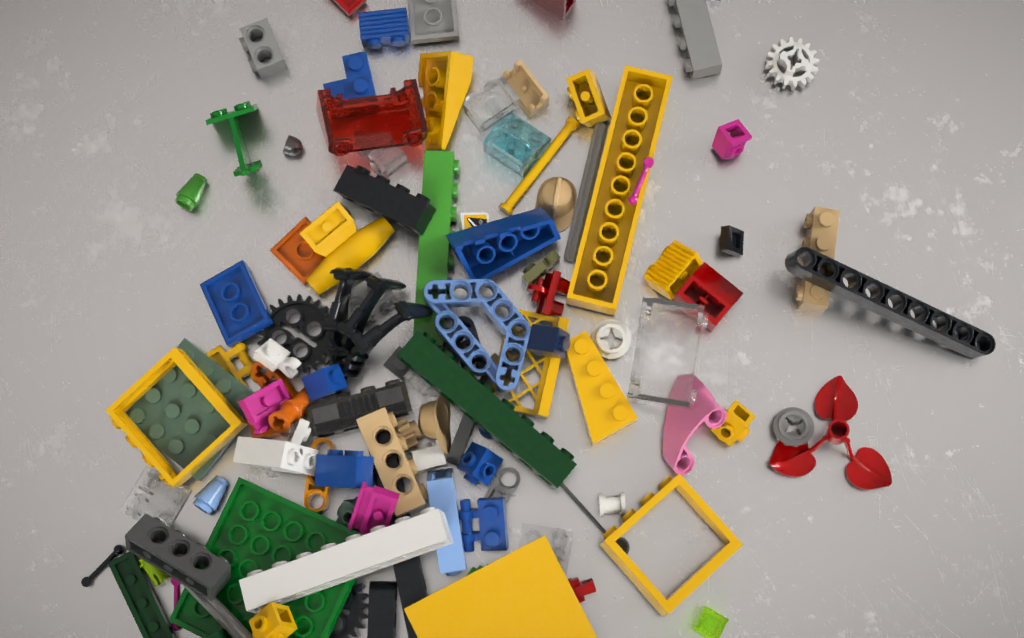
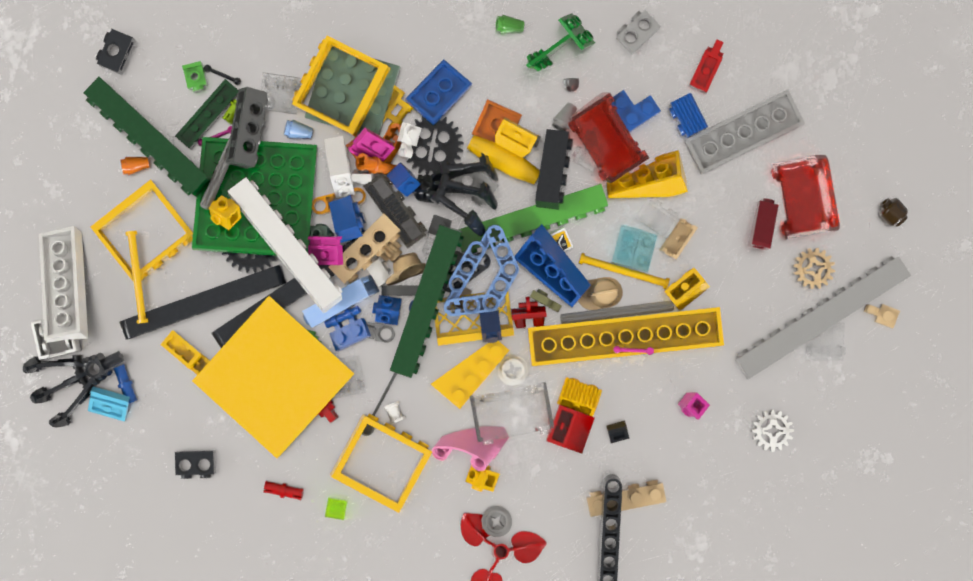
camera: 65 degrees right, 10 degrees up
none -> bright green brick [182,61,208,92]
none -> light grey cone [552,103,577,131]

